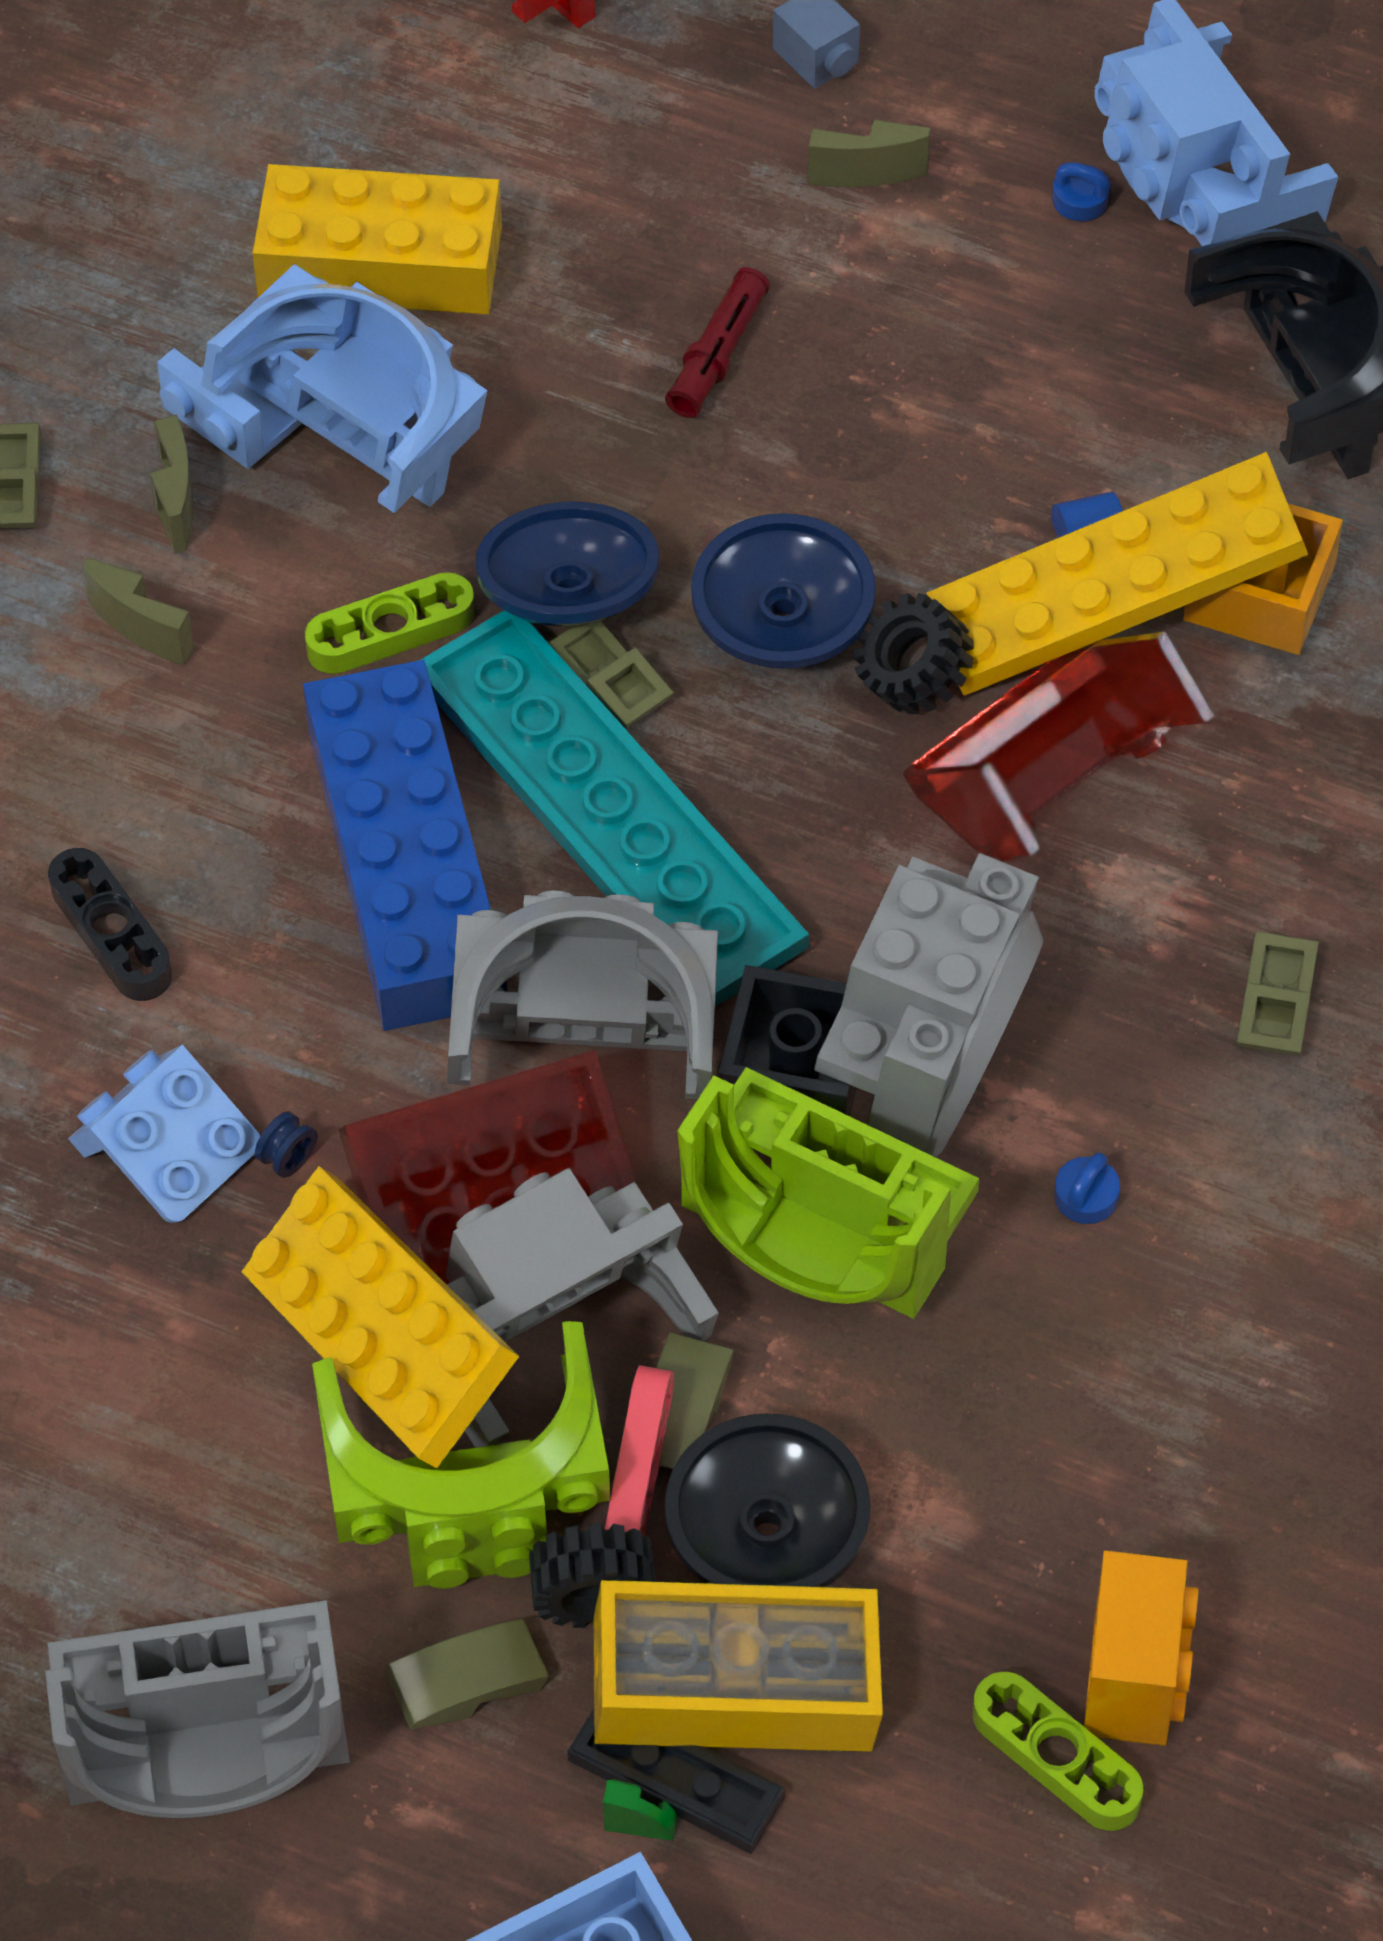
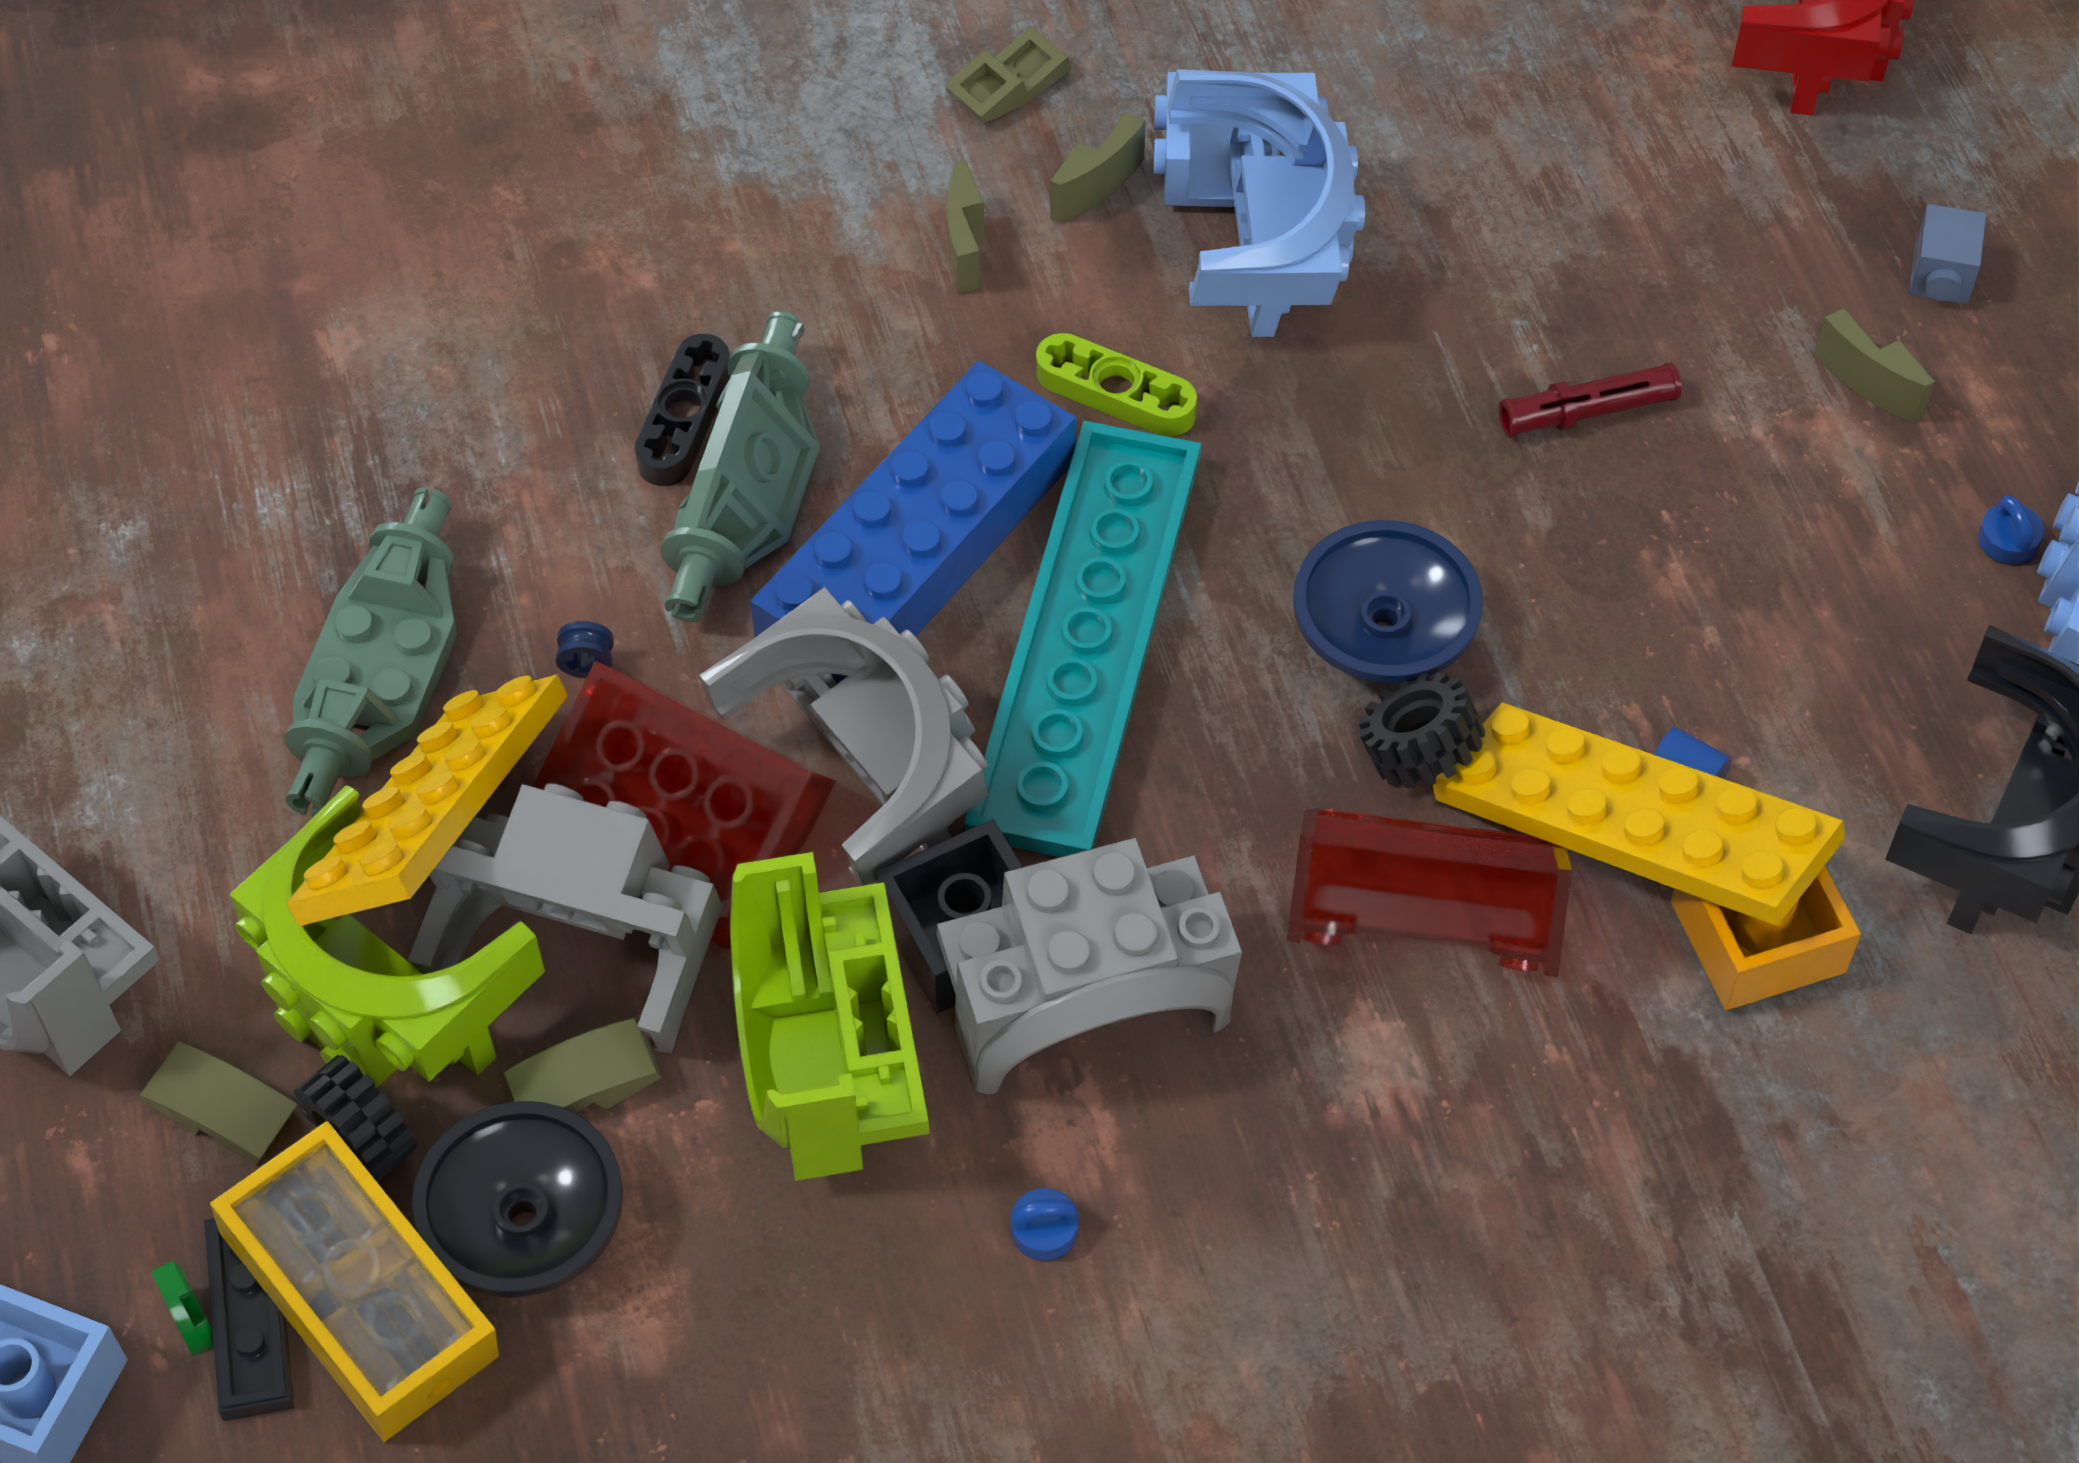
camera: 50 degrees right, 0 degrees up
light blue bracket [68,1044,260,1223] -> none
yellow brick [252,164,502,315] -> none
dark blue dish [476,501,659,626] -> none
olive slope [549,621,674,729] -> none
coral beam [604,1365,674,1537] -> none
olive slope [1236,931,1319,1057] -> none
none -> sand green plate [285,487,457,817]
none -> sand green plate [660,311,820,622]

